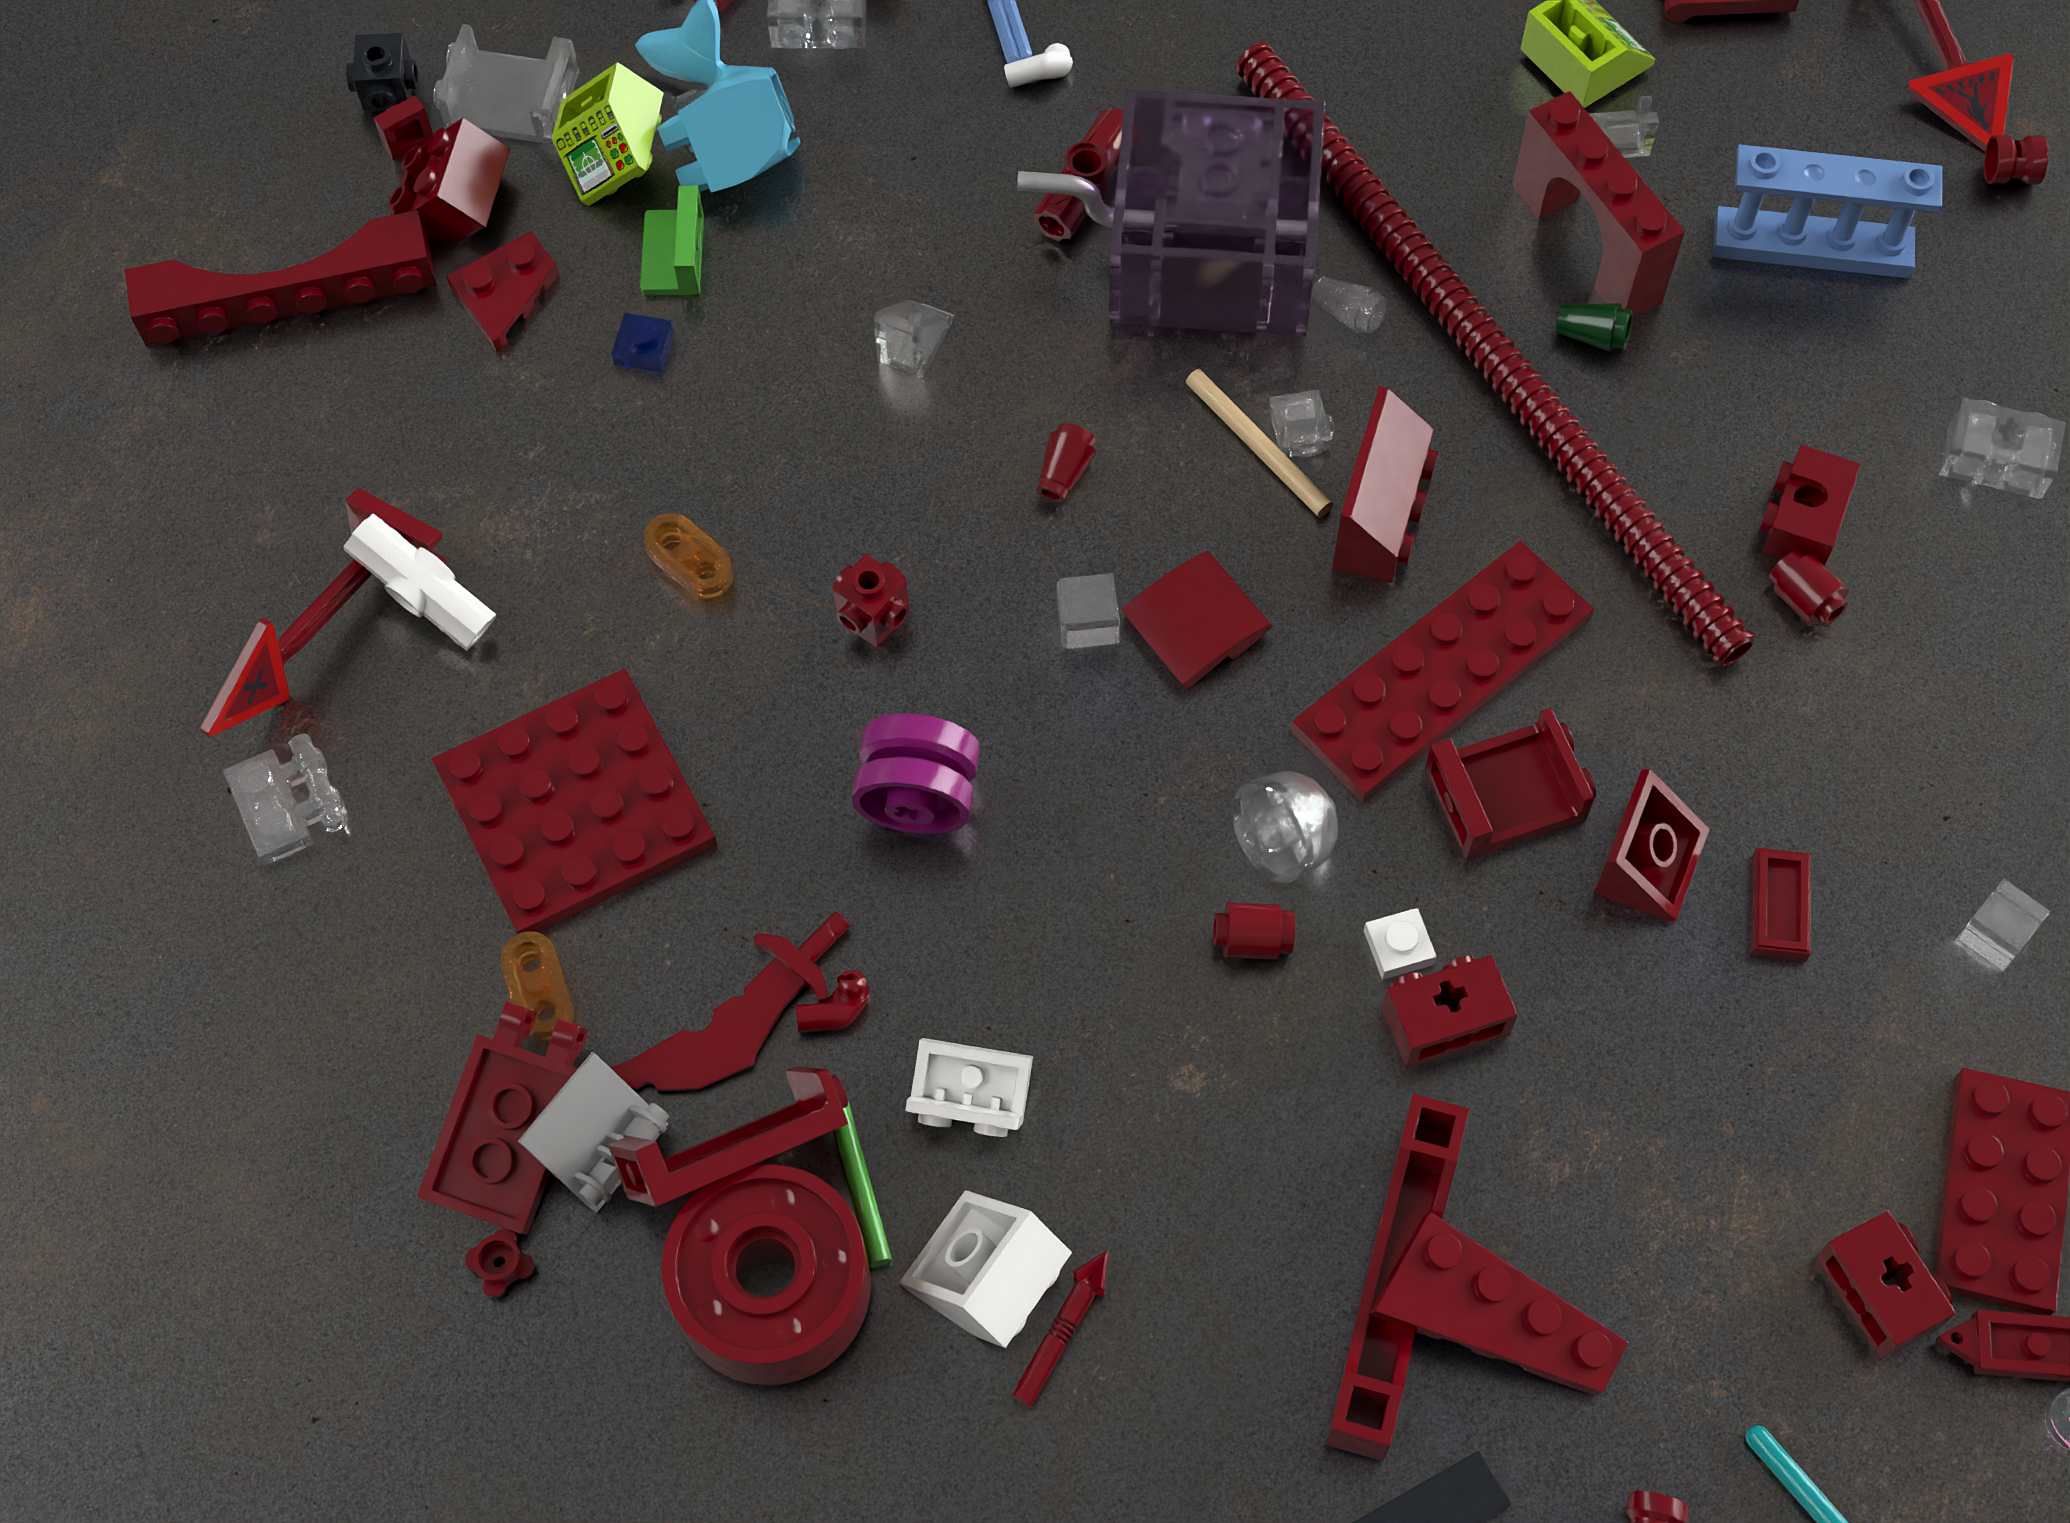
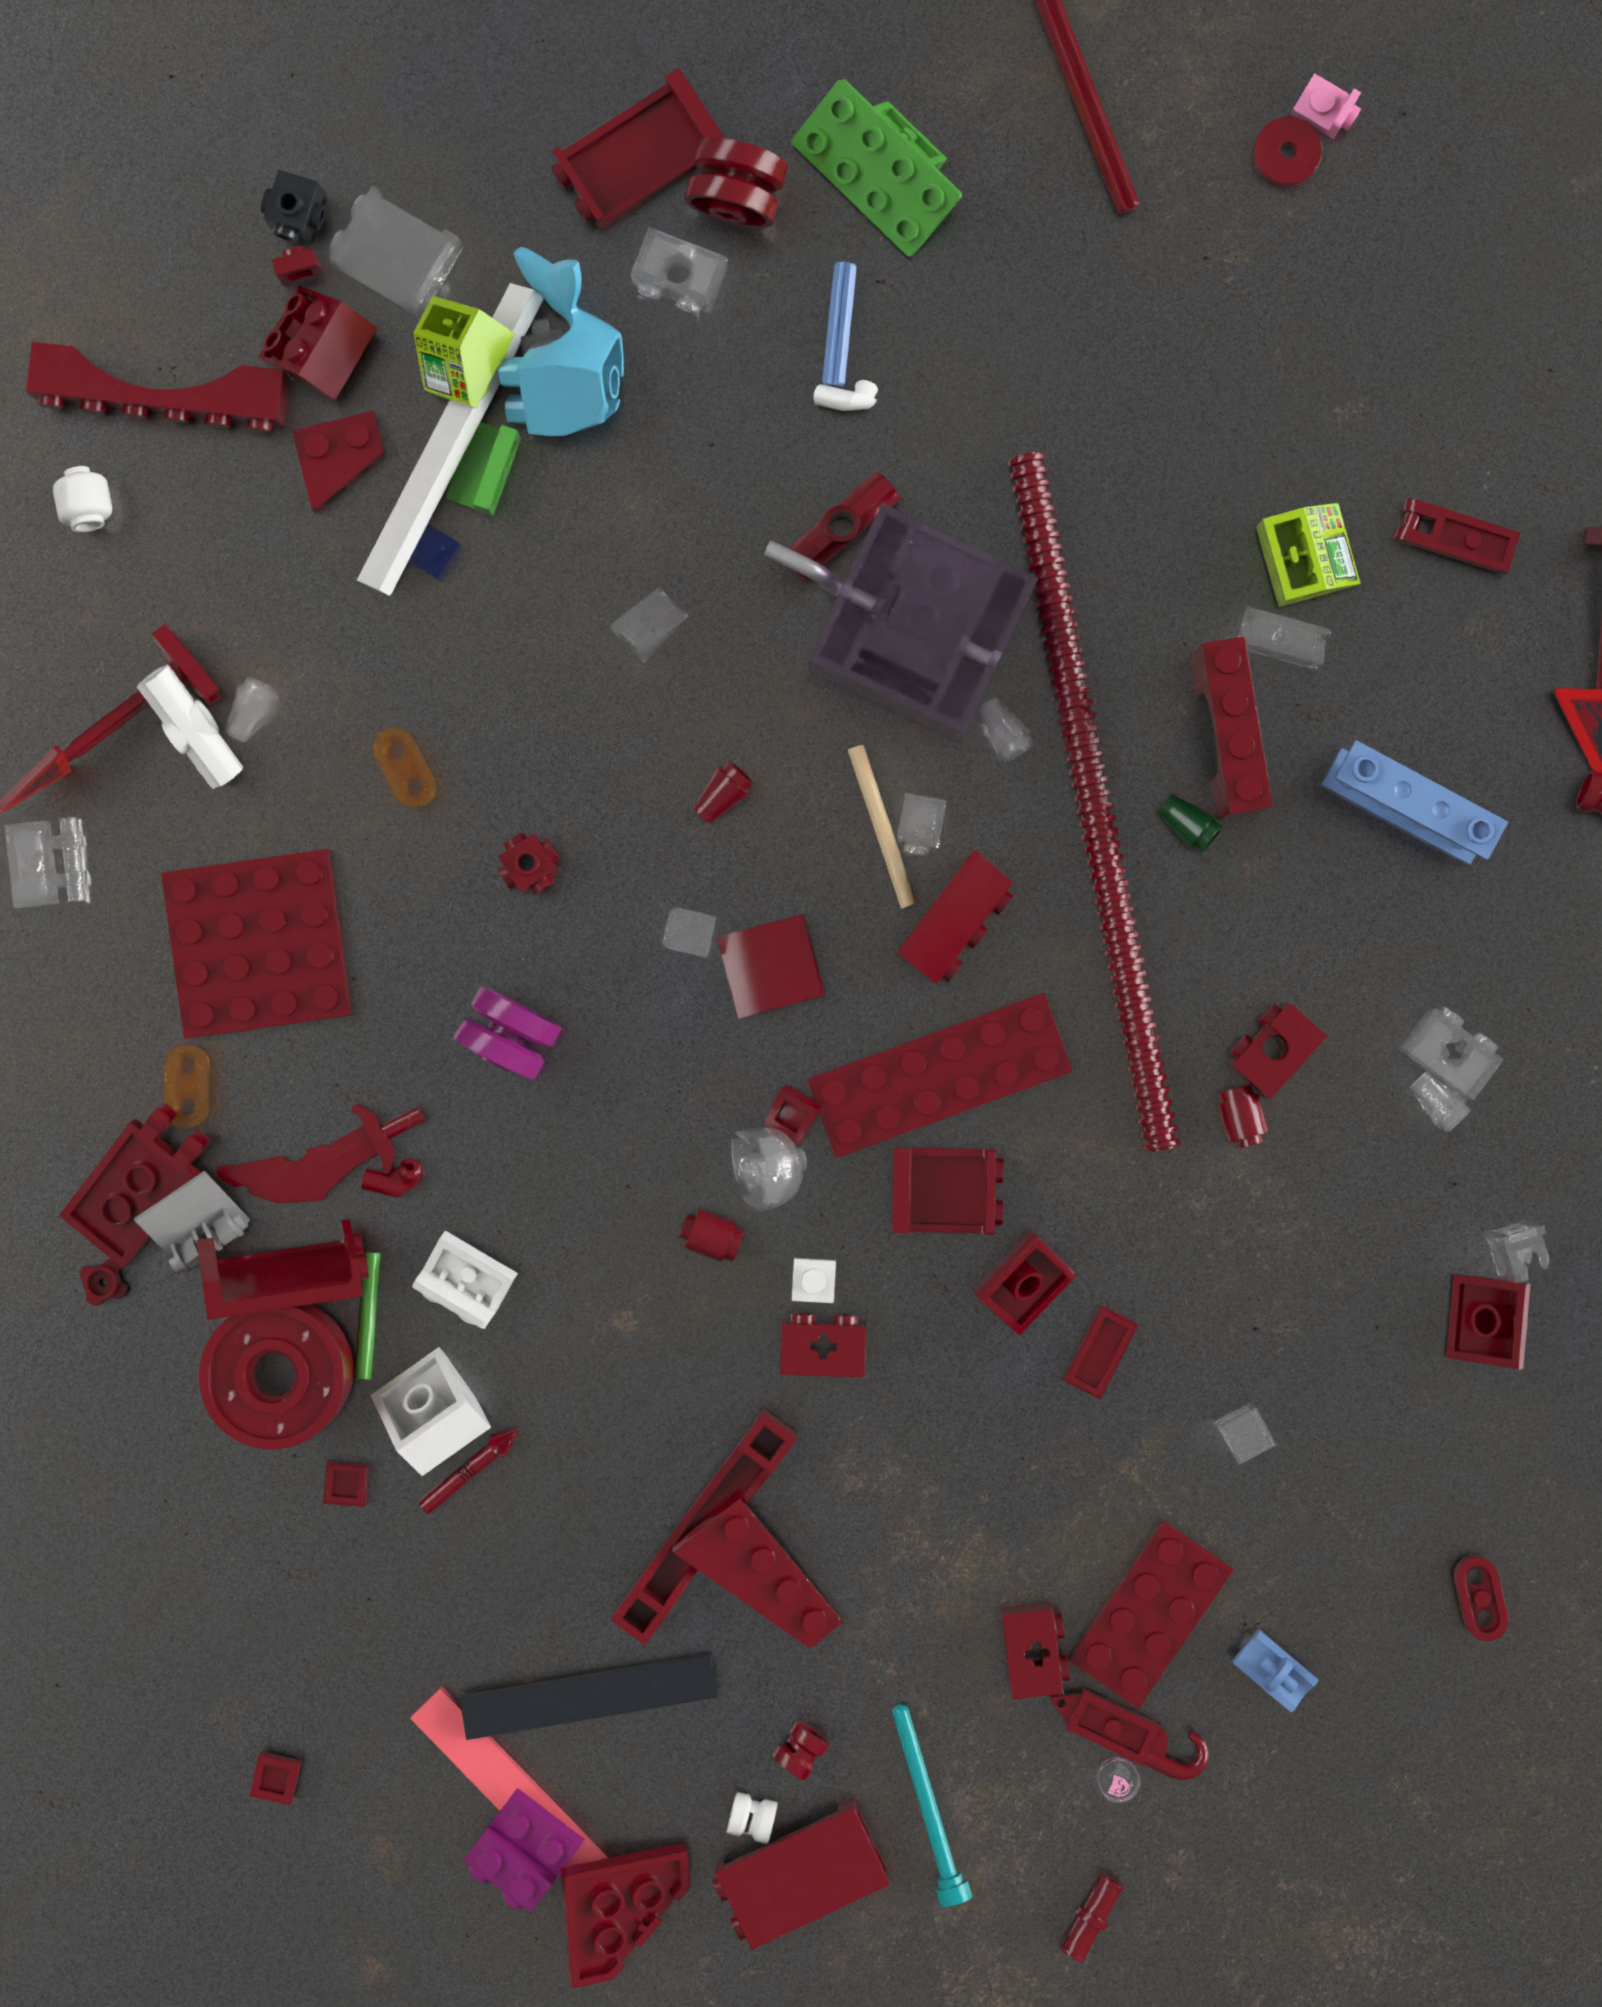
camera: 15 degrees right, 25 degrees up
none -> white head [53,466,112,532]
none -> clear cone [224,676,277,742]
none -> dark red tile [323,1460,370,1507]
none -> white tile [357,283,544,596]
none -> dark red plate [764,1084,822,1144]
none -> clear cone [1409,1071,1472,1133]

